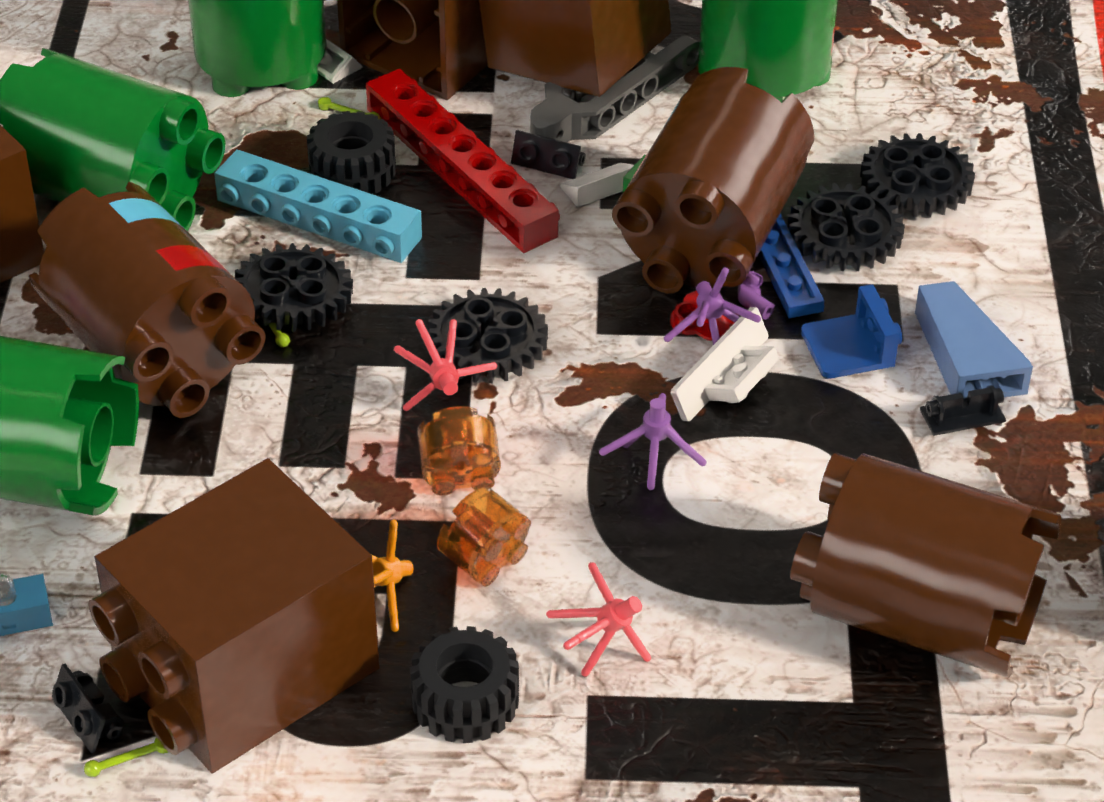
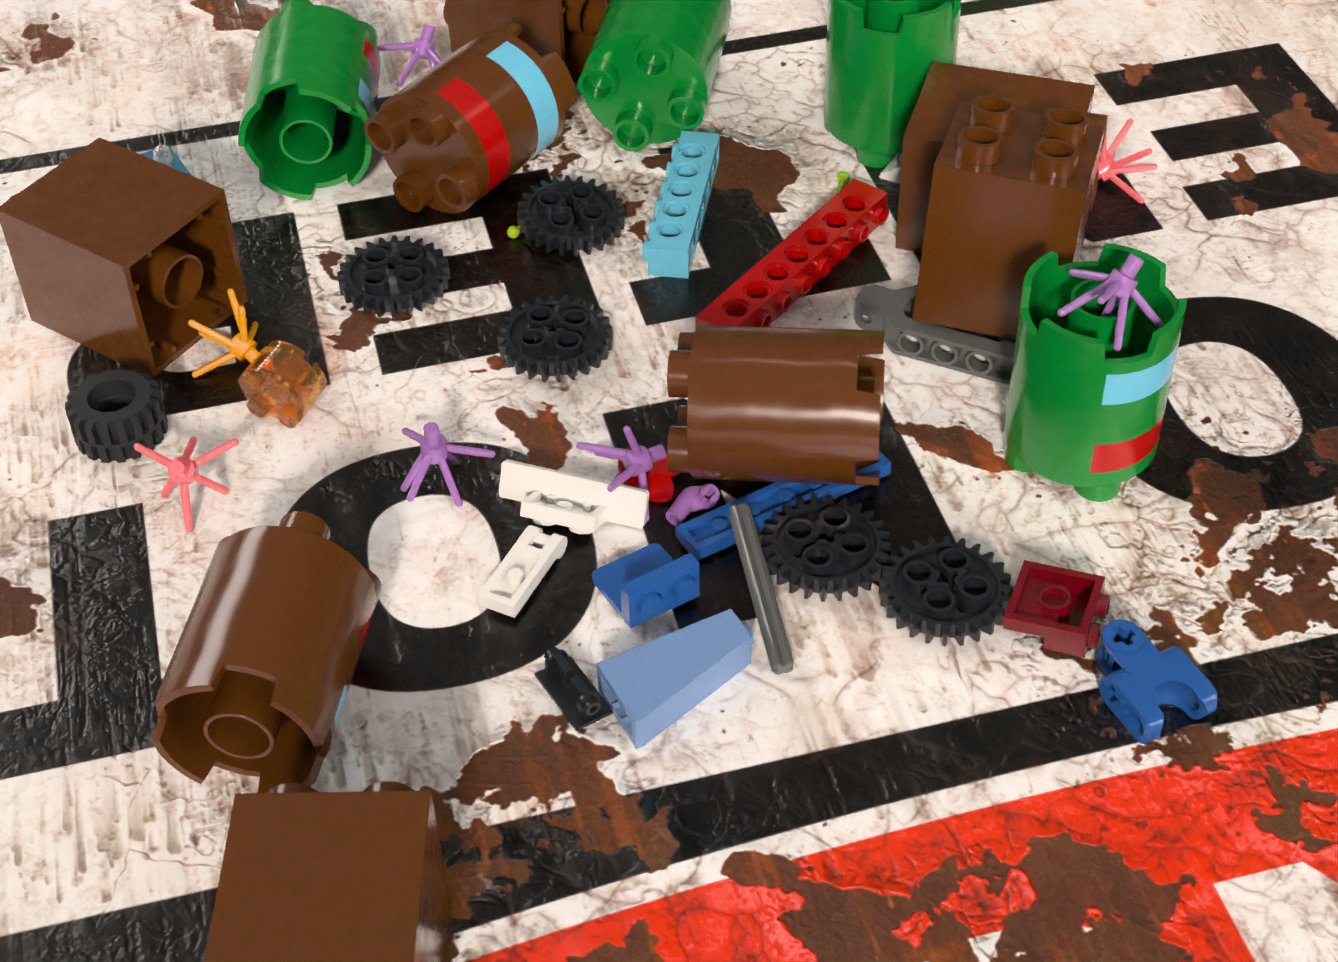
camera: 75 degrees right, 0 degrees up
black tyre [307,111,396,194] -> none
coral plant [394,319,497,411] -> none
clear orange brick [418,406,501,496] -> none
black hinge [511,130,586,179] -> none
none -> black gear [337,235,451,318]
none -> white plate [478,525,567,618]
none -> dark grey axle [729,503,794,675]
none -> dark red plate [1003,560,1111,658]
none -> blue piece [1096,620,1217,744]

